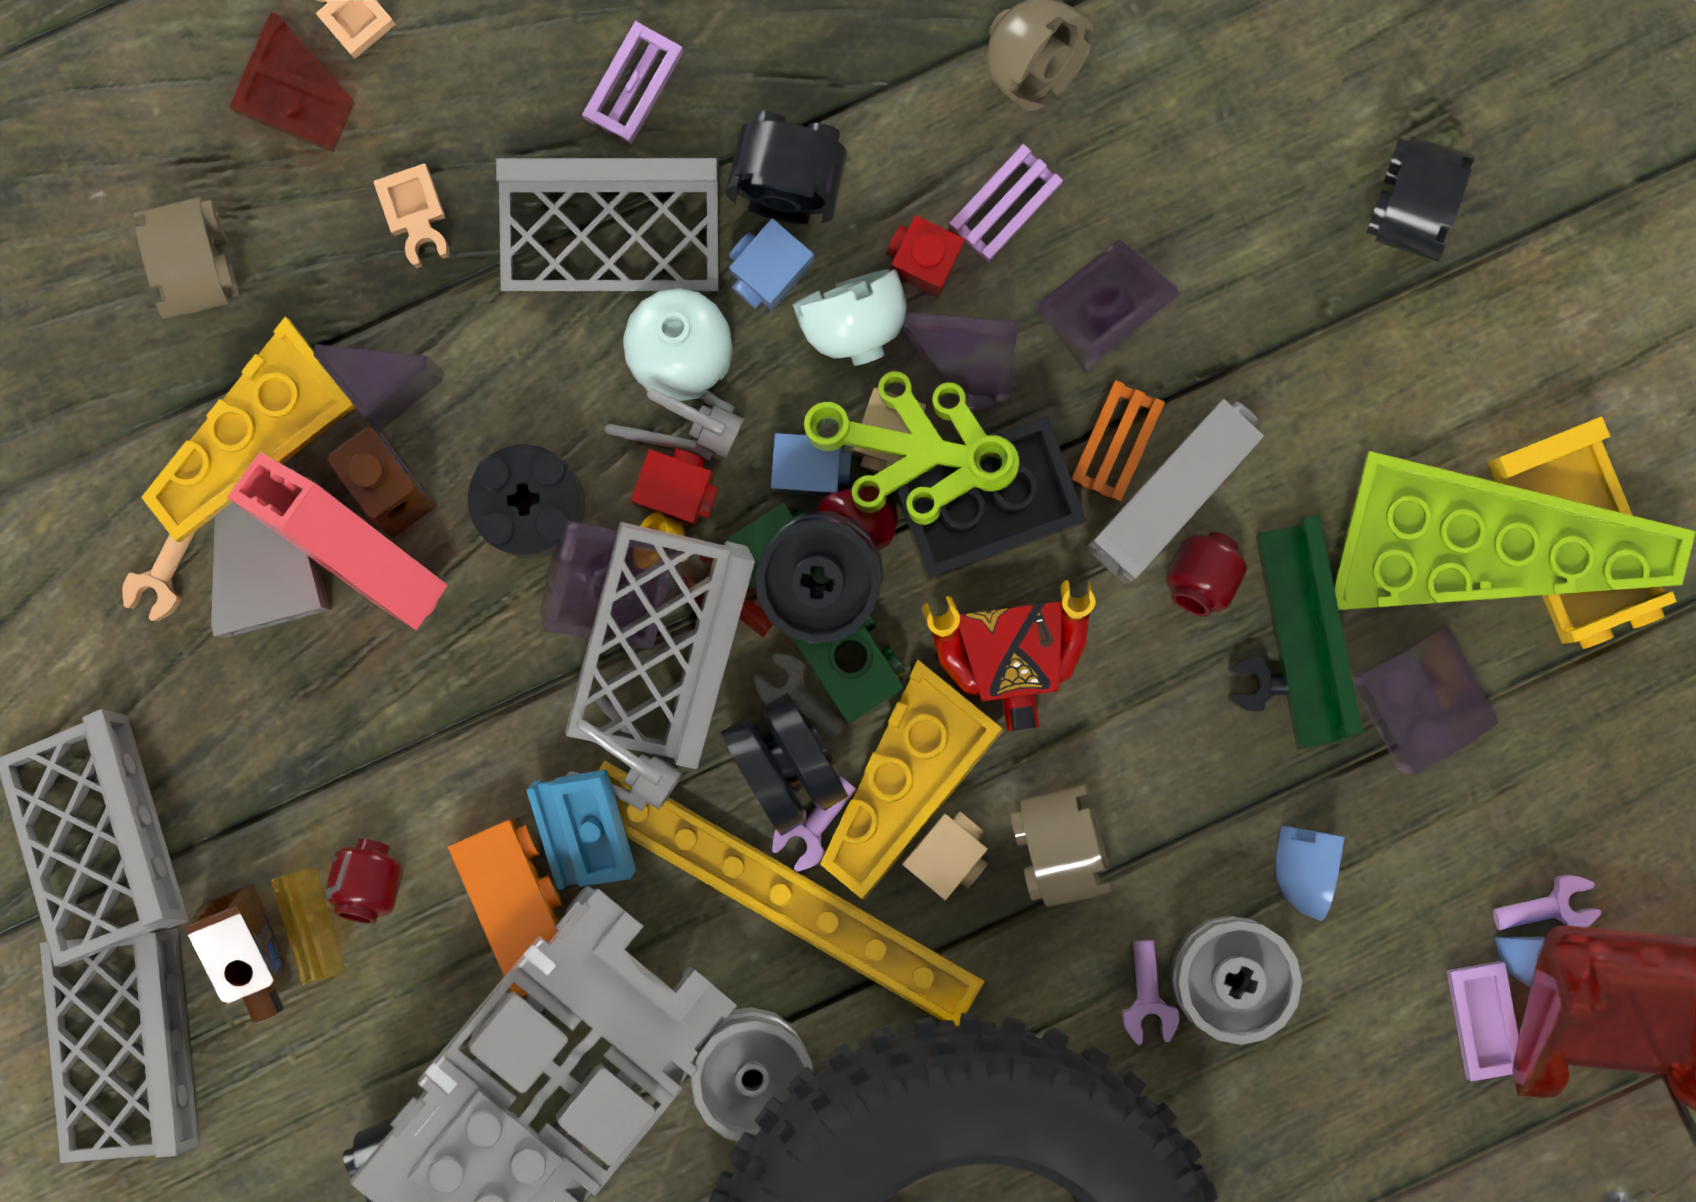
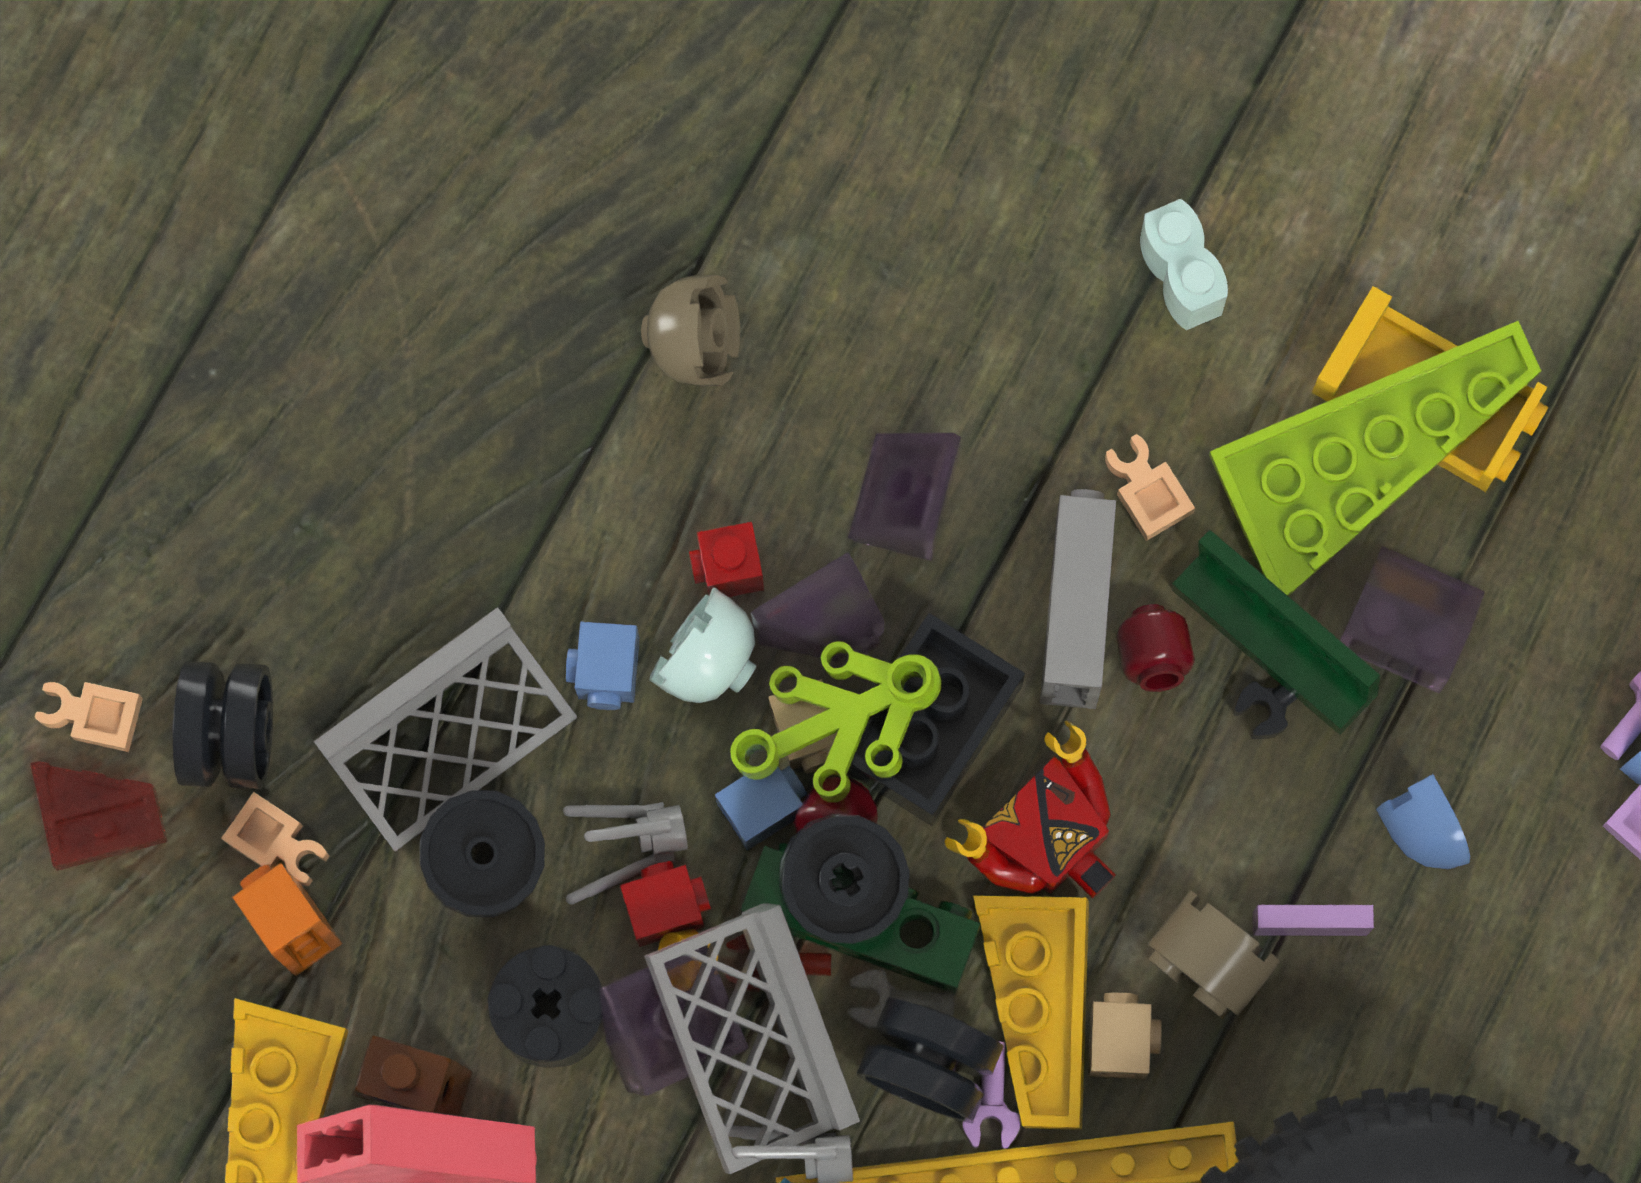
camera: 35 degrees left, 10 degrees down
dark tan brick [134,197,240,320] -> none
clear purple slope [314,345,443,429] -> none
lavender tile [582,21,684,145] -> none
light aqua cylinder [623,288,733,401] -> none
black brick [726,111,847,224] -> none
lavender tile [949,144,1063,263] -> none
orange tile [1071,380,1165,503] -> none
lavender bar [1121,940,1179,1045] -> none
light grey wheel [1170,915,1302,1045] -> none
black brick [1366,136,1475,262] -> none
none -> black wheel [173,662,273,789]
none -> orange brick [232,863,343,976]
none -> black wheel [420,790,545,918]
none -> light nougat plate [1105,434,1195,541]
none -> light aqua brick [1140,199,1228,330]
none -> lavender tile [1253,905,1374,936]

